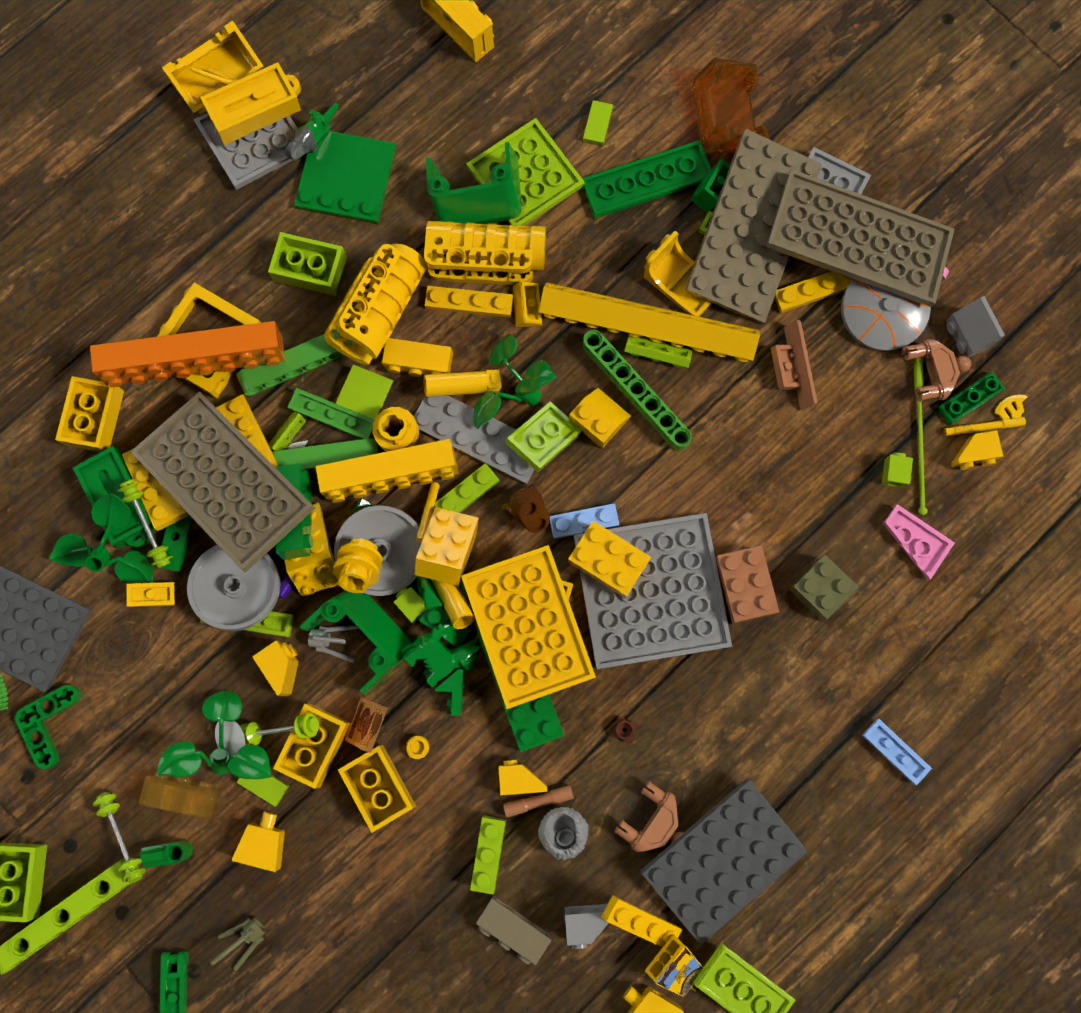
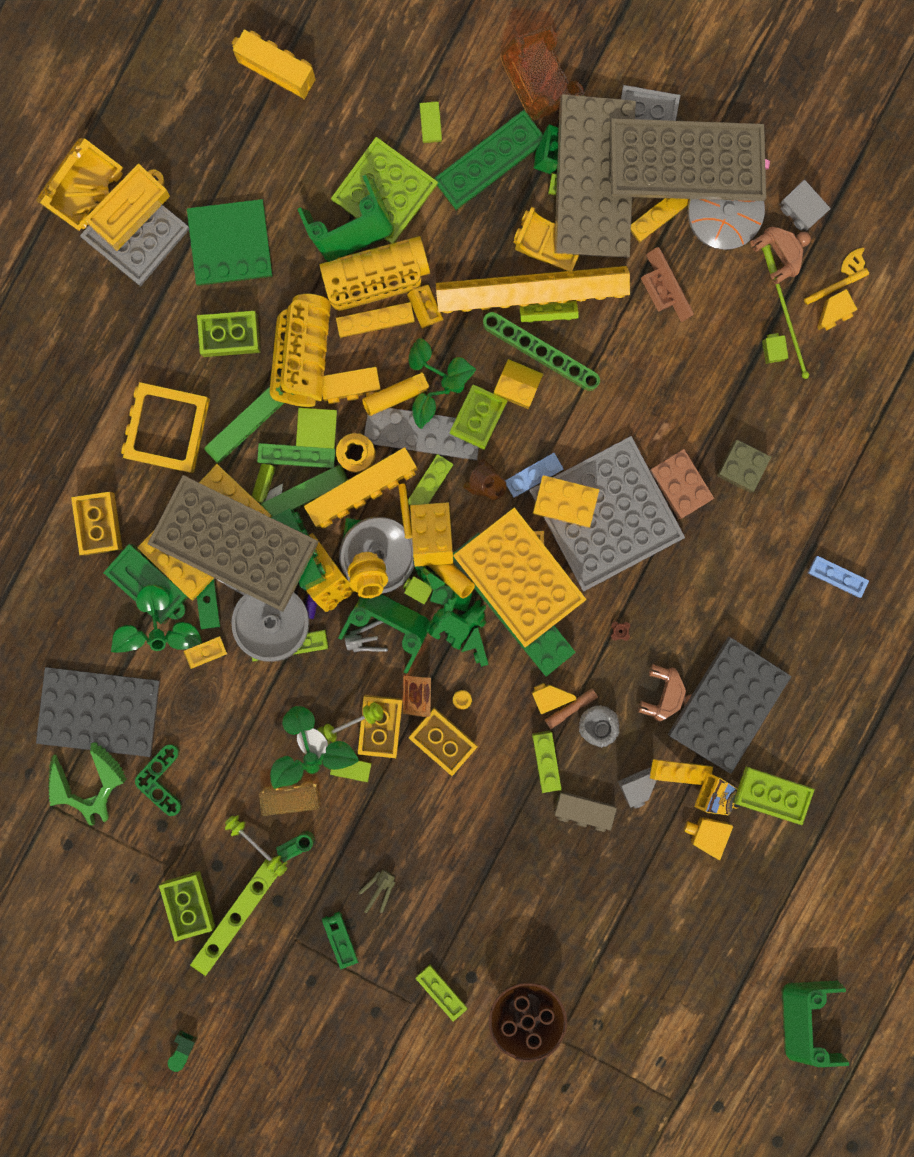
camera: 30 degrees left, 10 degrees up
orange brick [90,321,285,387] -> none
lime axle [117,479,173,568] -> none
yellow torso [232,811,285,872] -> none
yellow slope [252,641,299,696] -> none
animal [285,103,339,161] -> none
bright pink wing [883,504,955,580] -> none
green tile [937,371,1006,426] -> none

